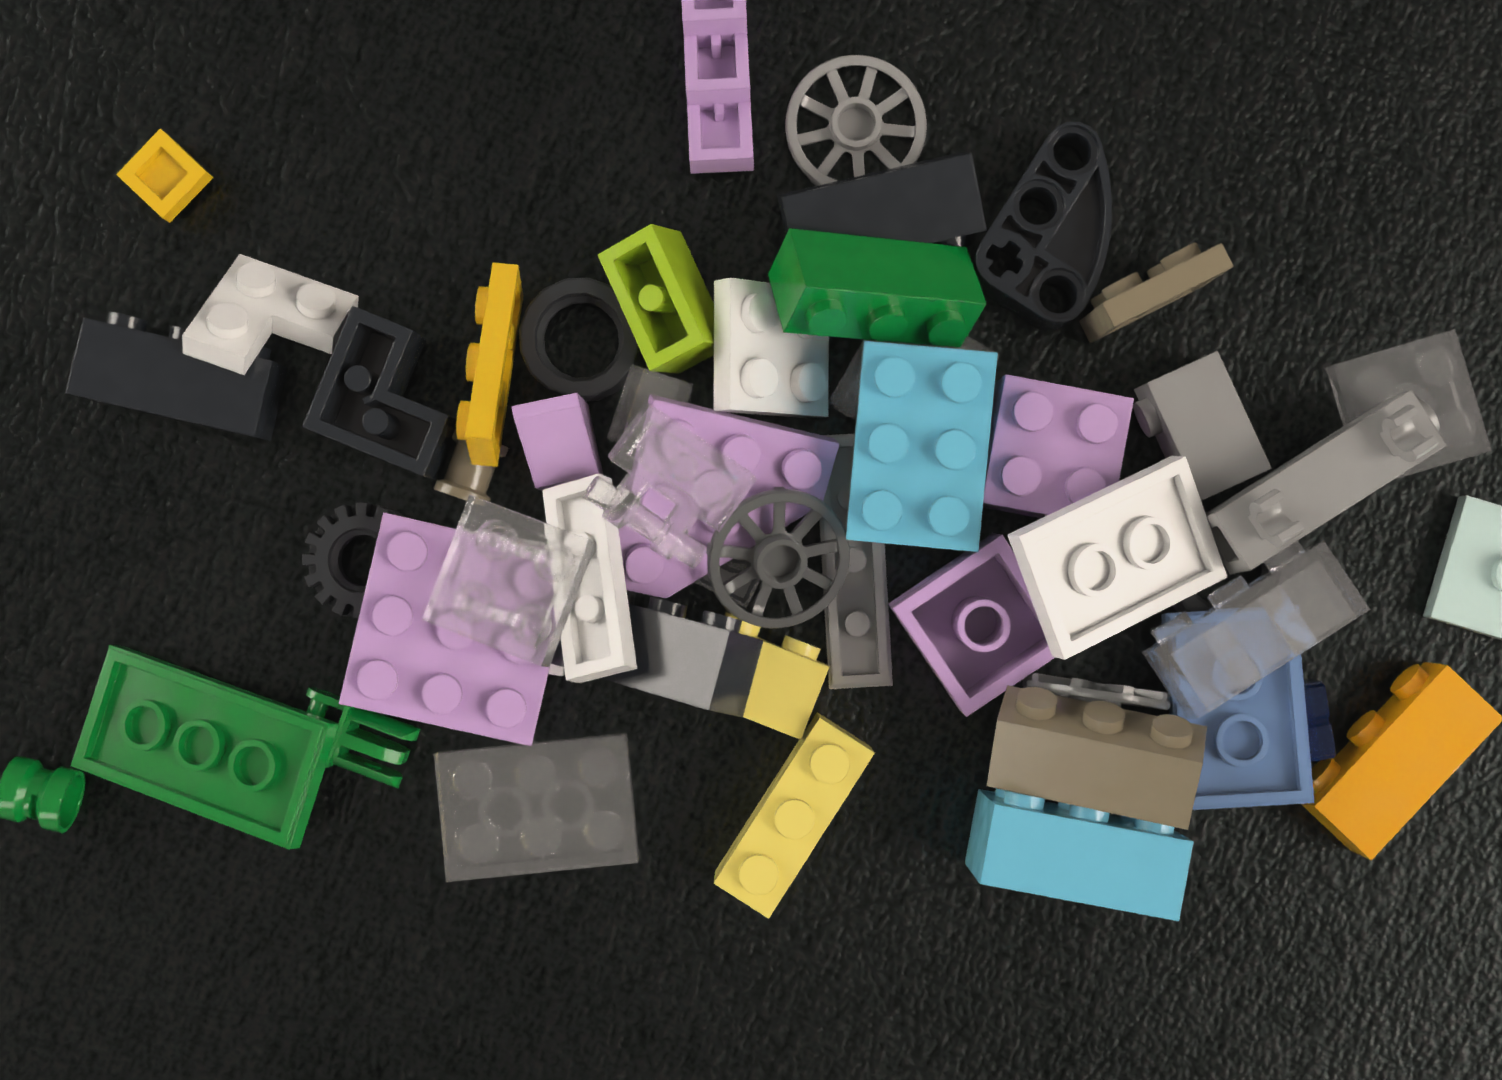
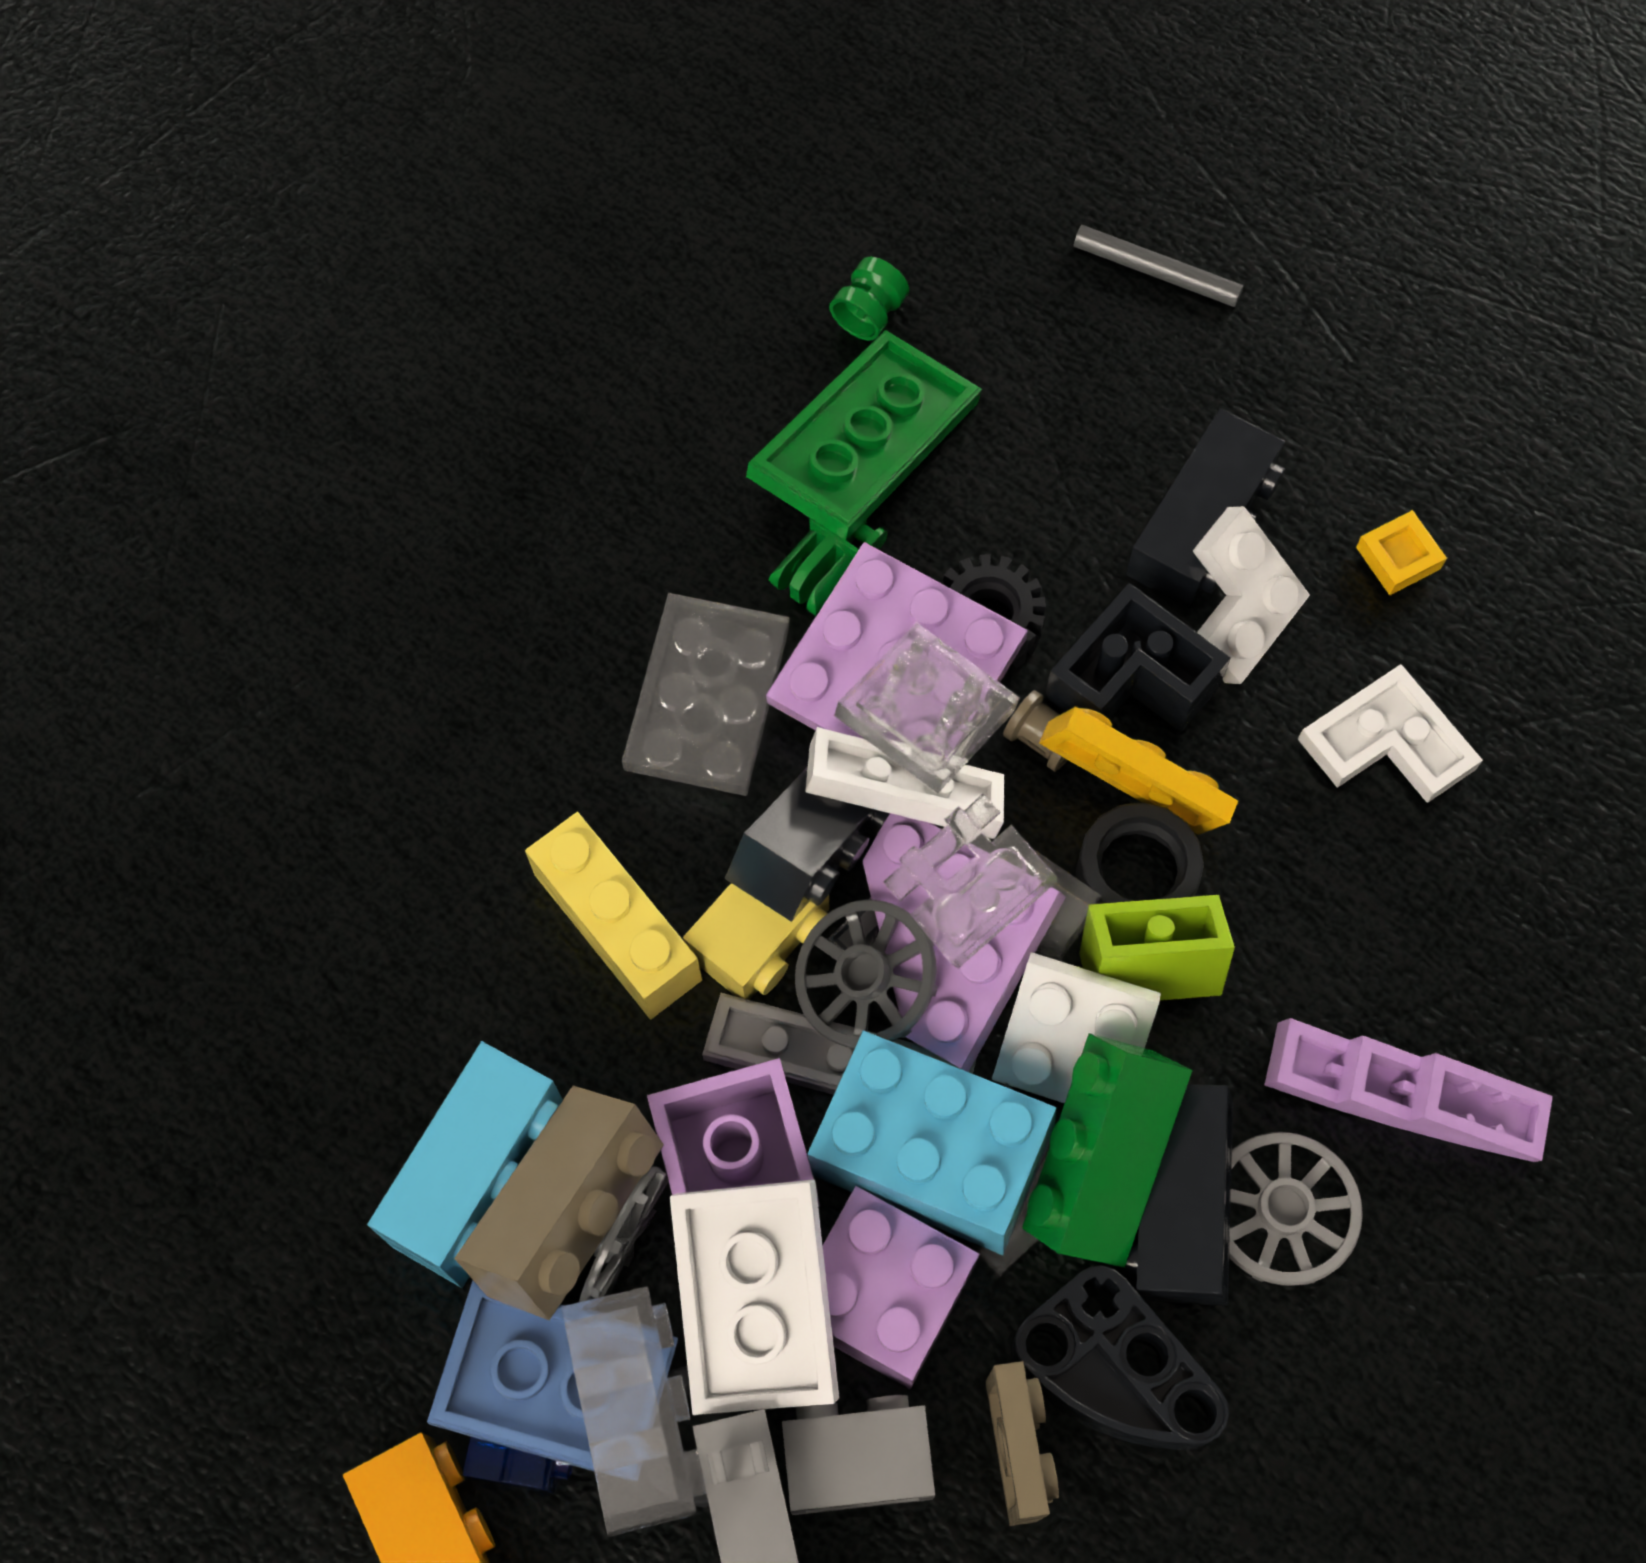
camera: 110 degrees right, 20 degrees down
lavender slope [511,393,603,491] -> none
none -> white plate [1298,664,1483,803]

